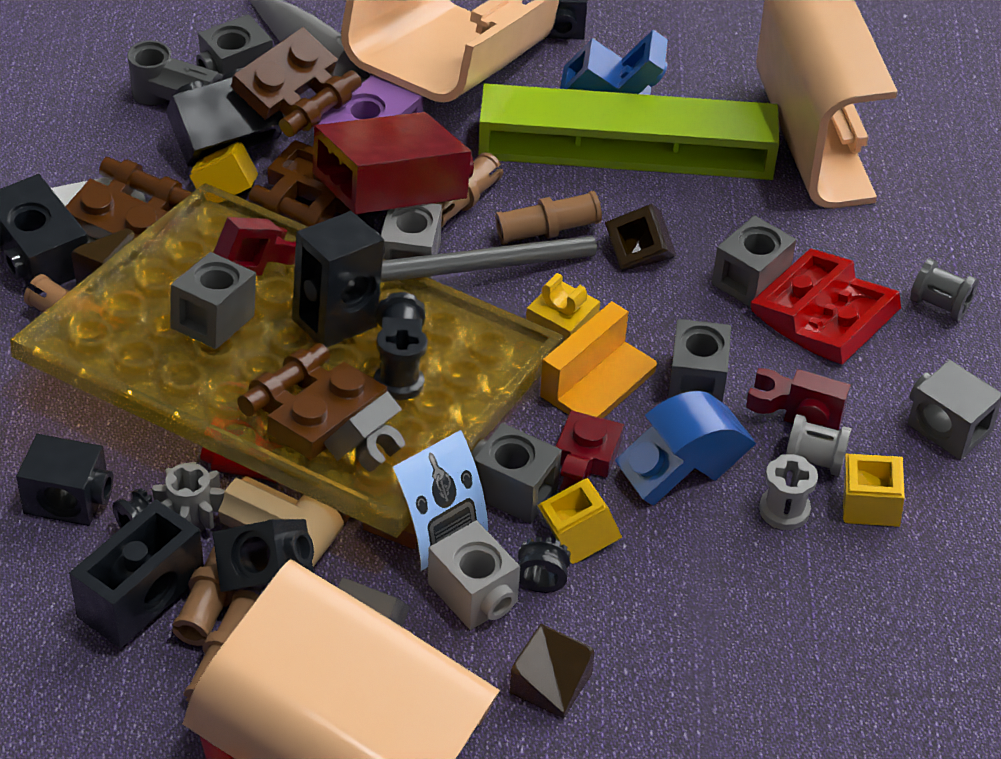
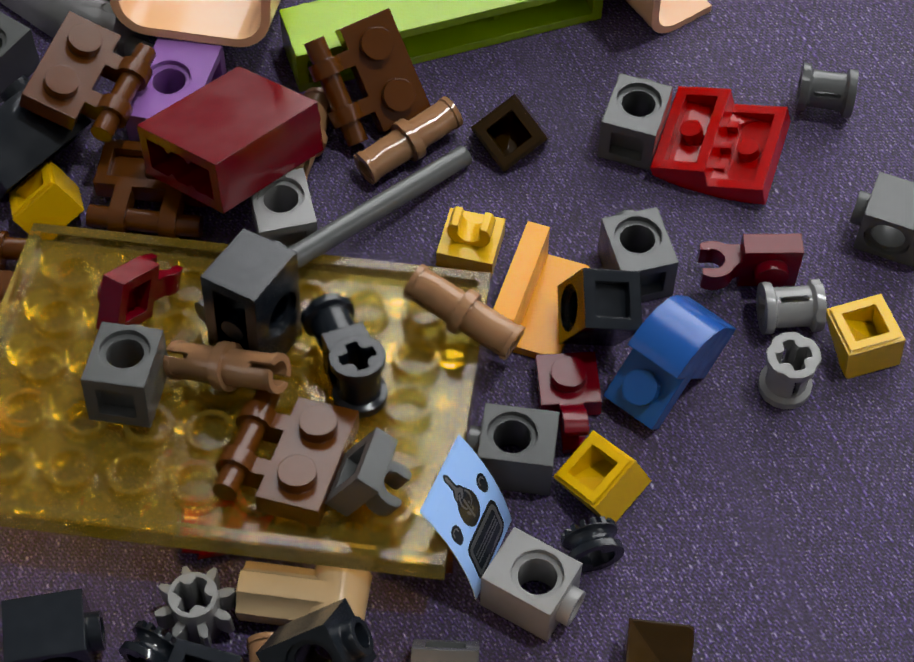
camera: 20 degrees left, 10 degrees up
none -> medium nougat pin [163,340,291,394]
none -> reddish brown plate [304,8,430,147]
none -> medium nougat pin [402,264,525,361]
none -> black brick [557,268,642,346]

